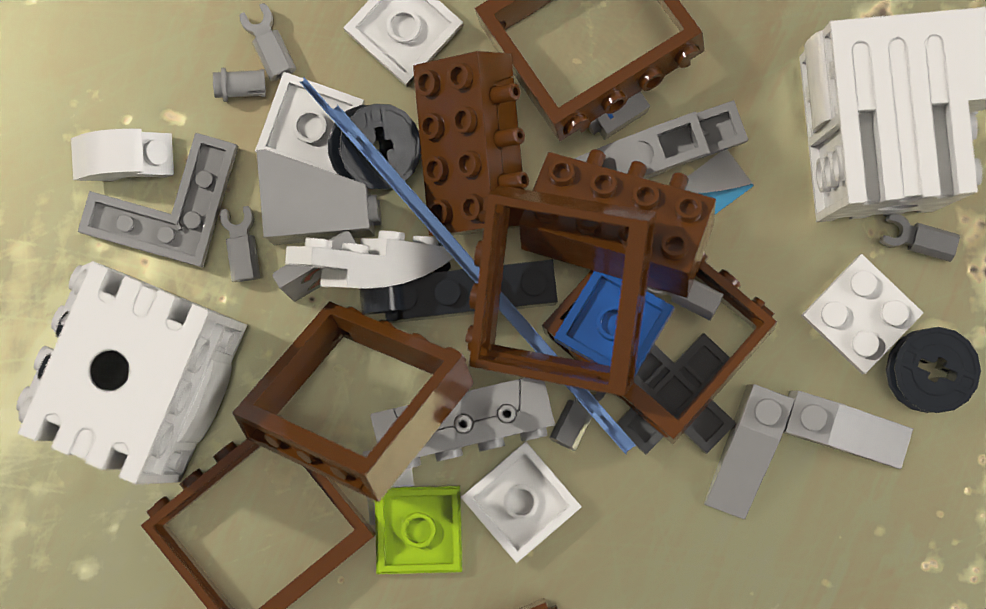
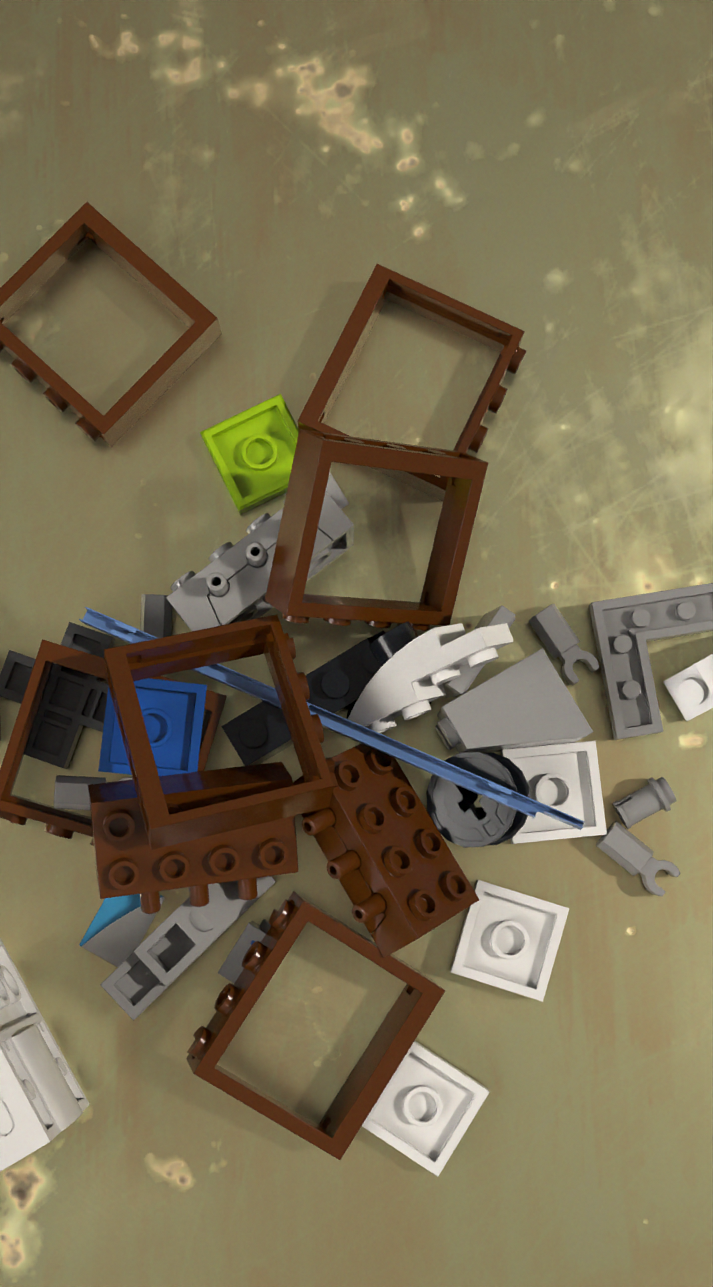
camera: 155 degrees right, 5 degrees down
white piece [16,261,247,484] -> none
white plate [461,441,582,563] -> none

